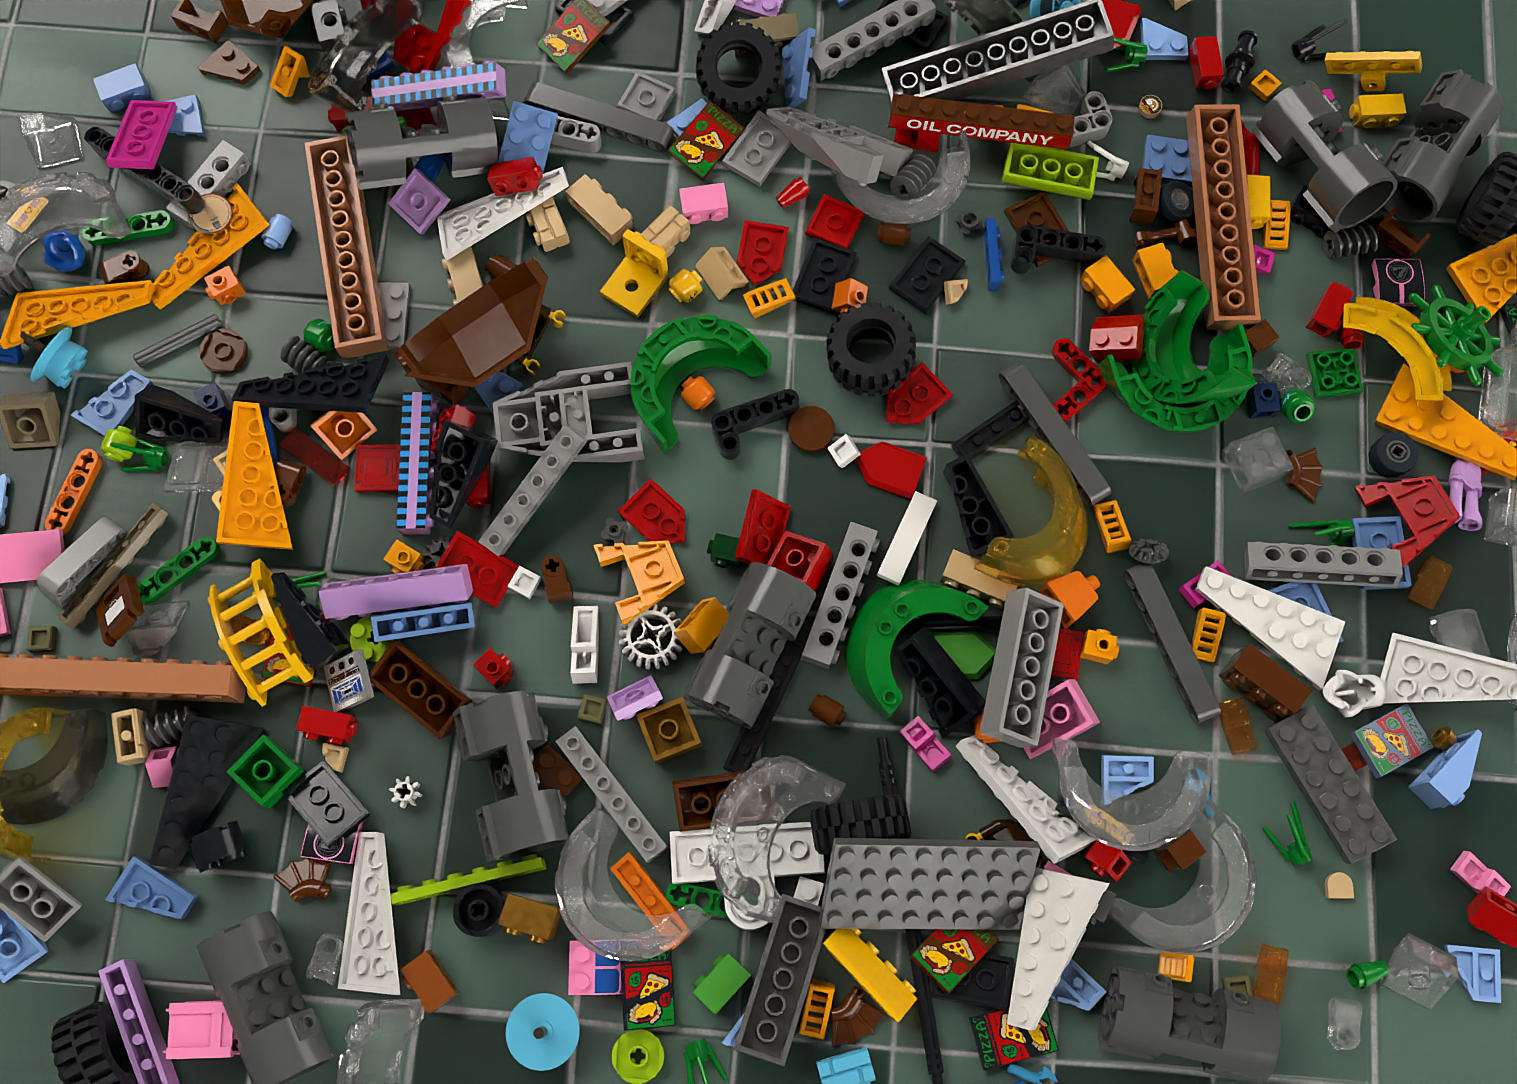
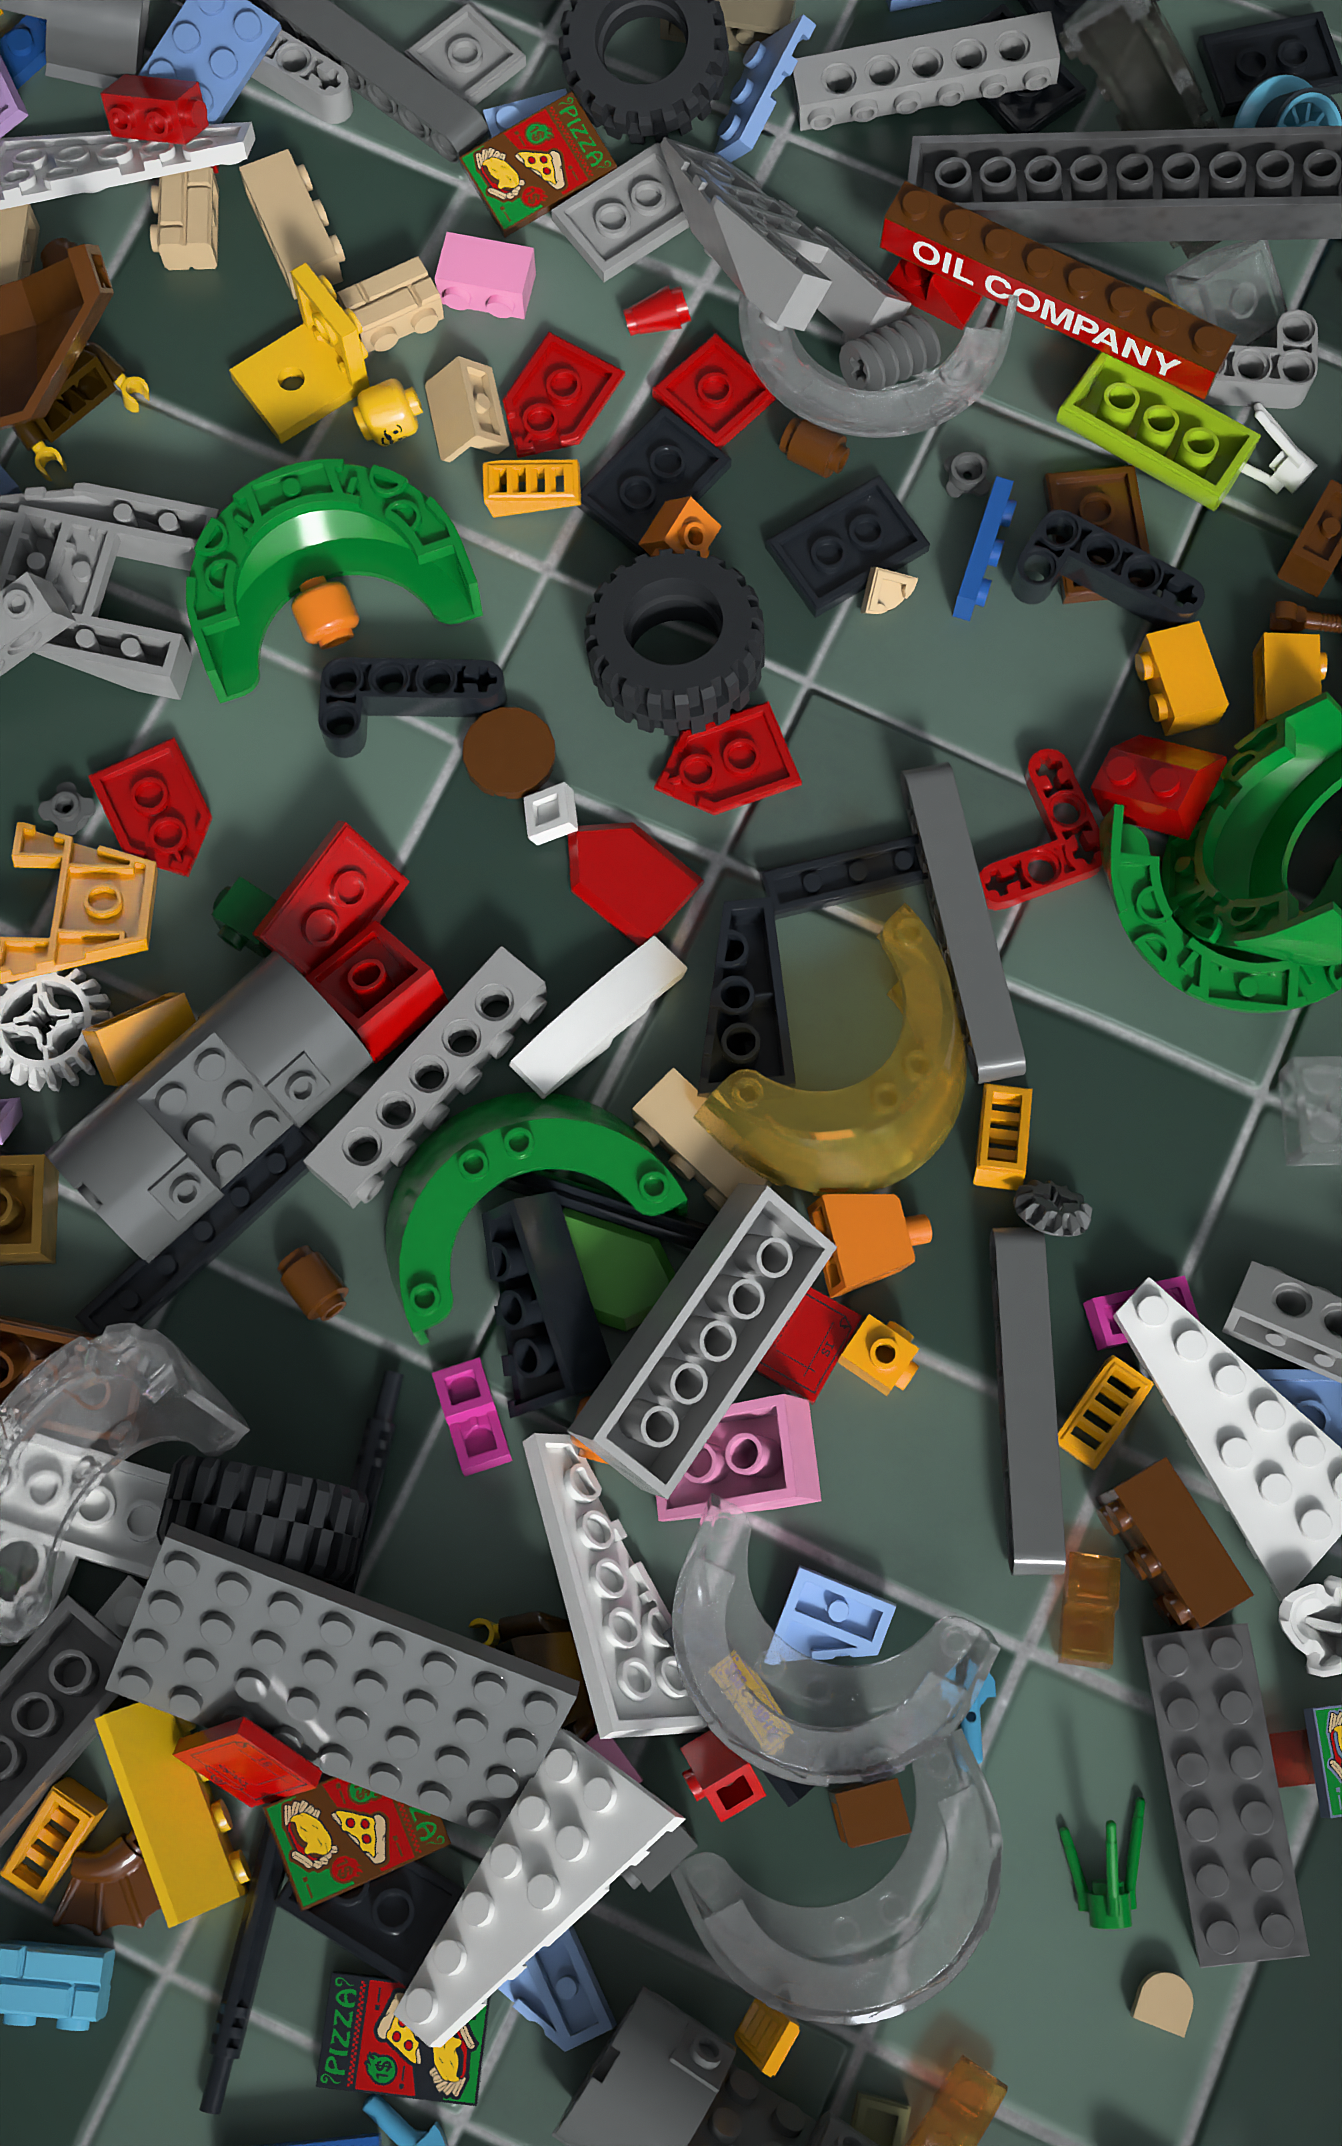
camera: 20 degrees right, 0 degrees up
none -> red tile [172,1716,322,1808]

